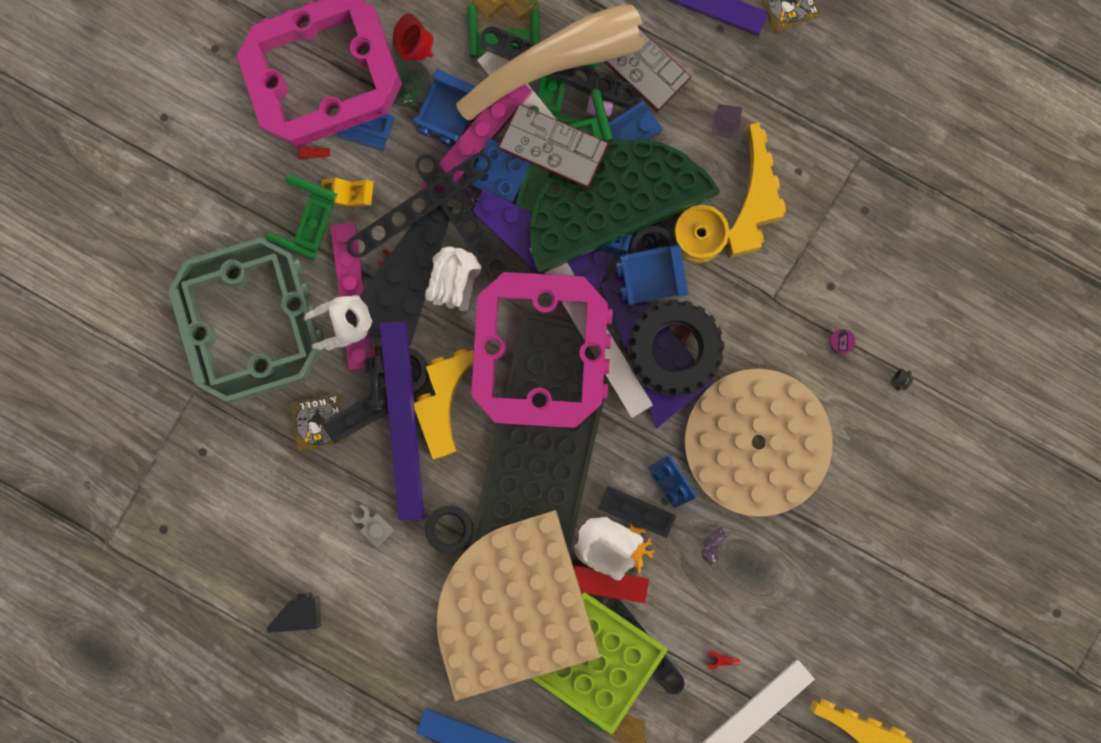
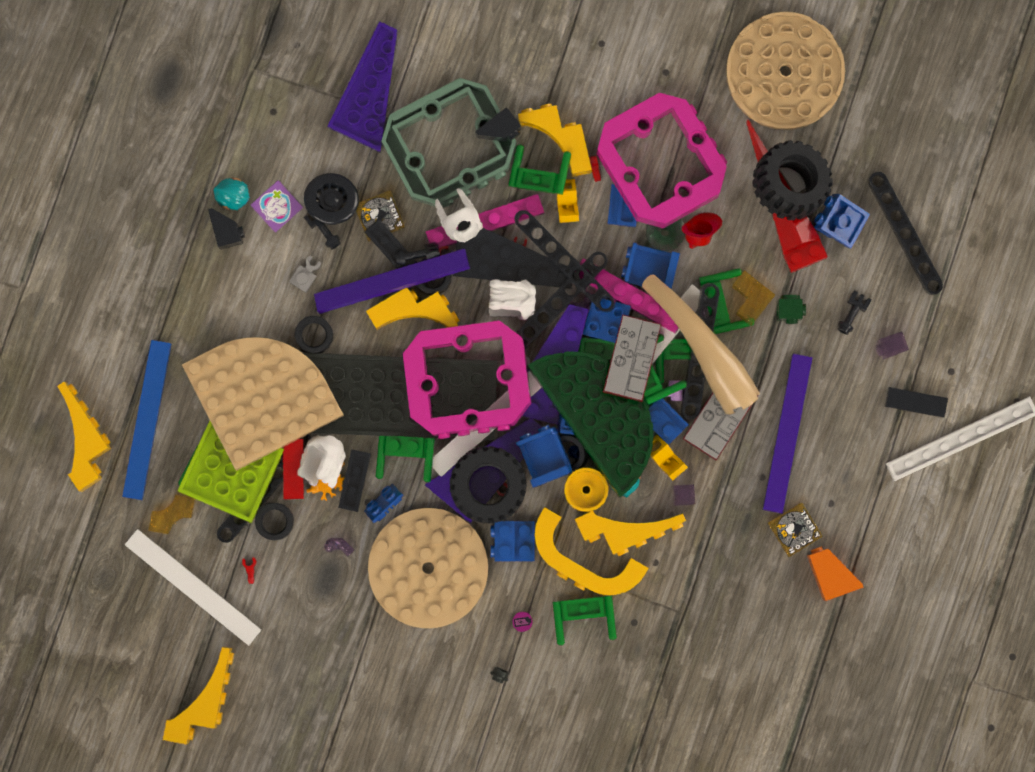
camera: 80 degrees right, 0 degrees up
none -> teal hair [213,177,250,211]
none -> sticker [251,180,303,233]
none -> black tyre [255,502,294,541]
none -> black wheel [304,173,359,225]
none -> black hinge [304,215,341,250]
none -> dark purple wing [327,21,398,153]
none -> green plate [375,436,435,482]
none -> black slope [475,107,521,142]
none -> blue plate [491,521,535,562]
none -> yellow arch [518,104,592,177]
none -> yellow arch [535,507,649,595]
none -> green plate [552,596,617,646]
none -> yellow slope [650,435,688,481]

